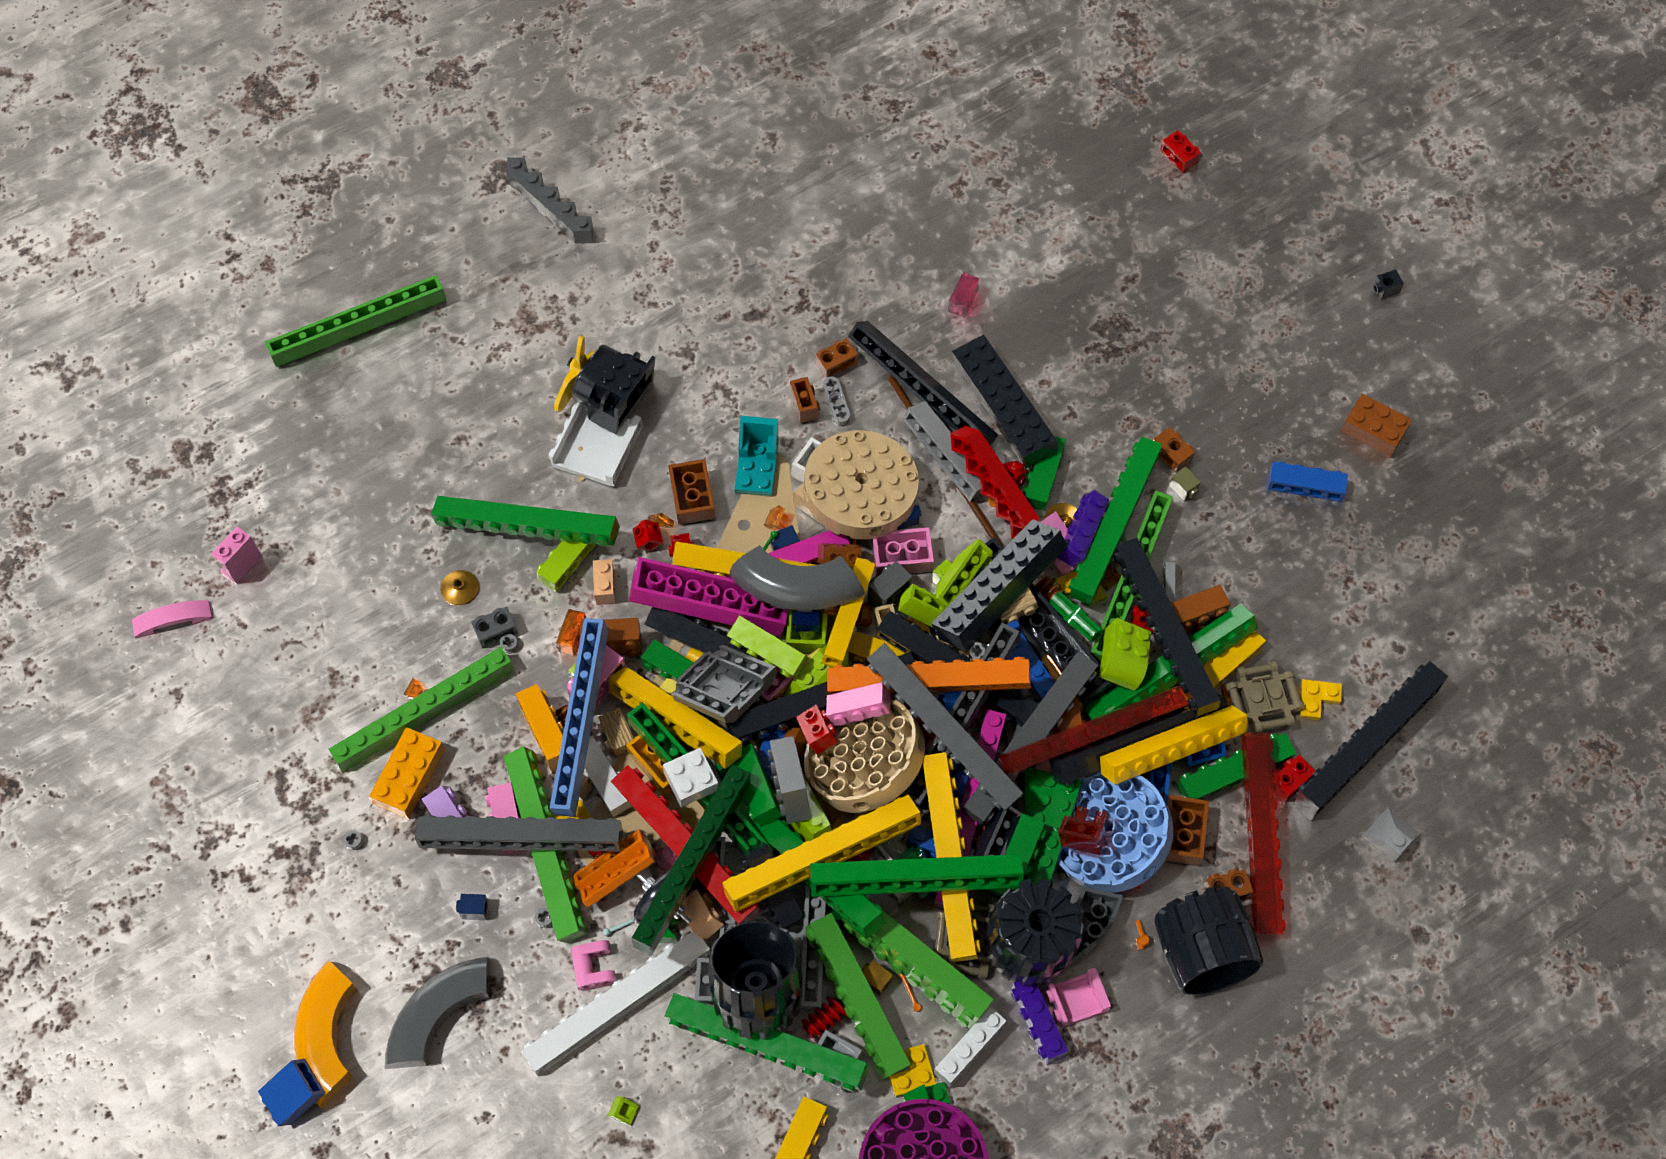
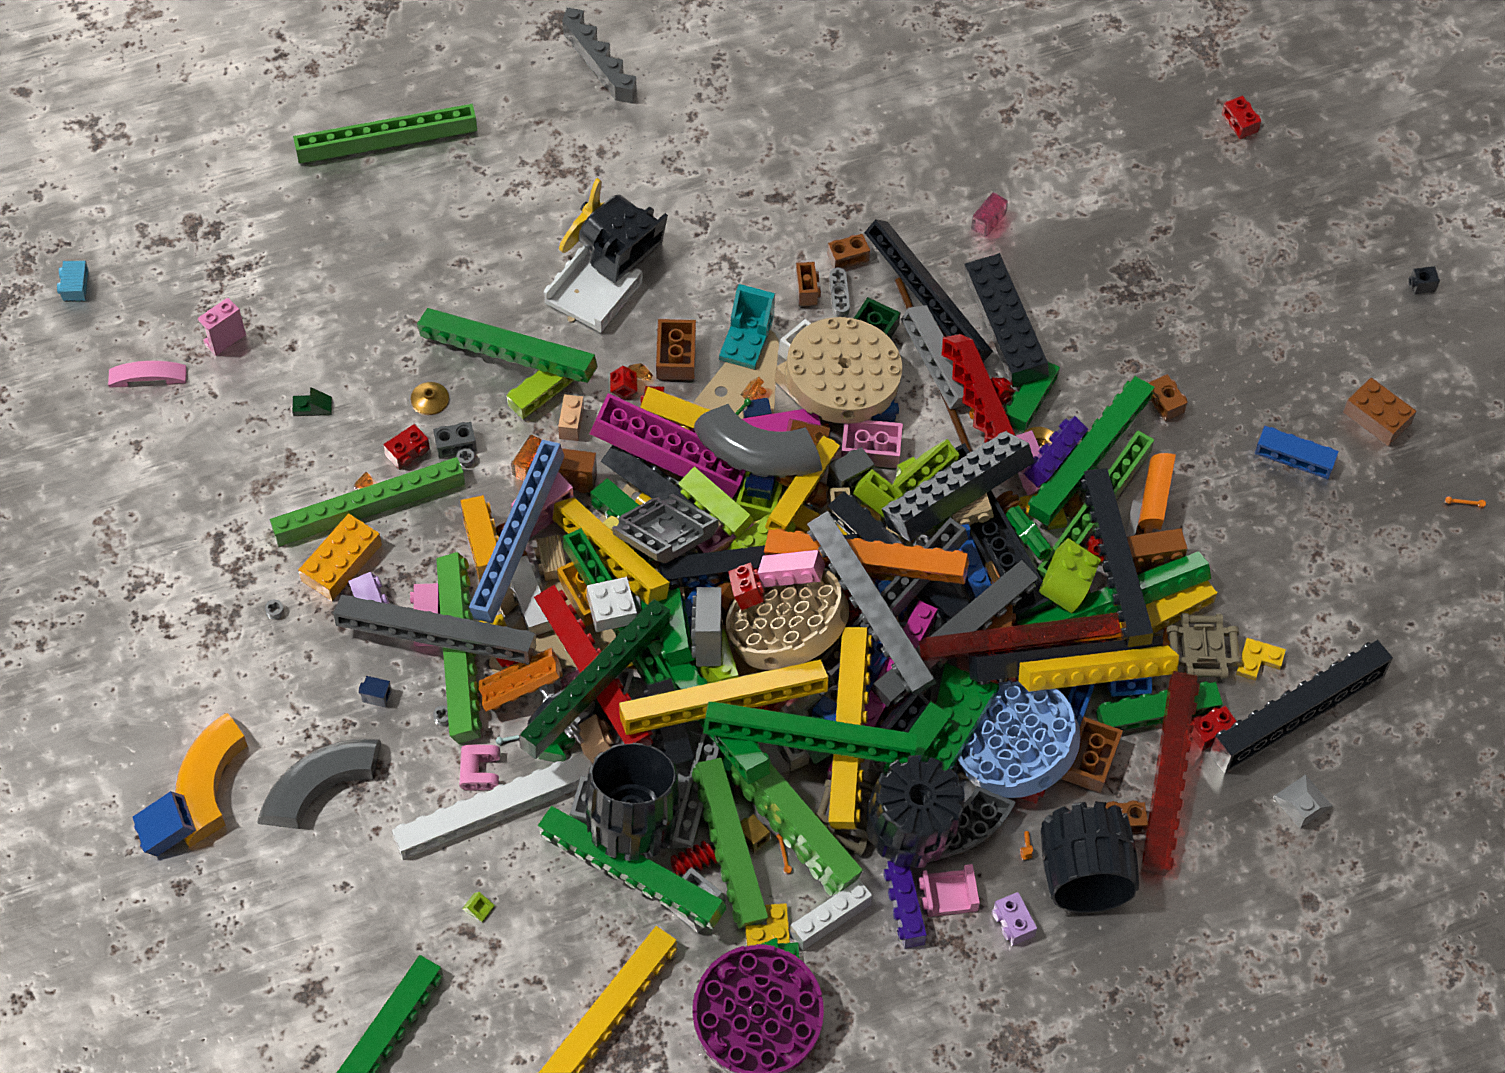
camera: 10 degrees right, 5 degrees down
clear red brick [1058,806,1109,855] -> none
olive brick [1169,466,1201,501] -> none
none -> medium azure brick [57,261,89,301]
none -> dark green slope [292,387,332,416]
none -> red brick [383,423,430,469]
none -> dark green brick [853,297,901,339]
none -> lavender brick [992,892,1037,946]
none -> orange brick [1138,453,1176,534]
none -> orange hinge [1445,496,1486,508]

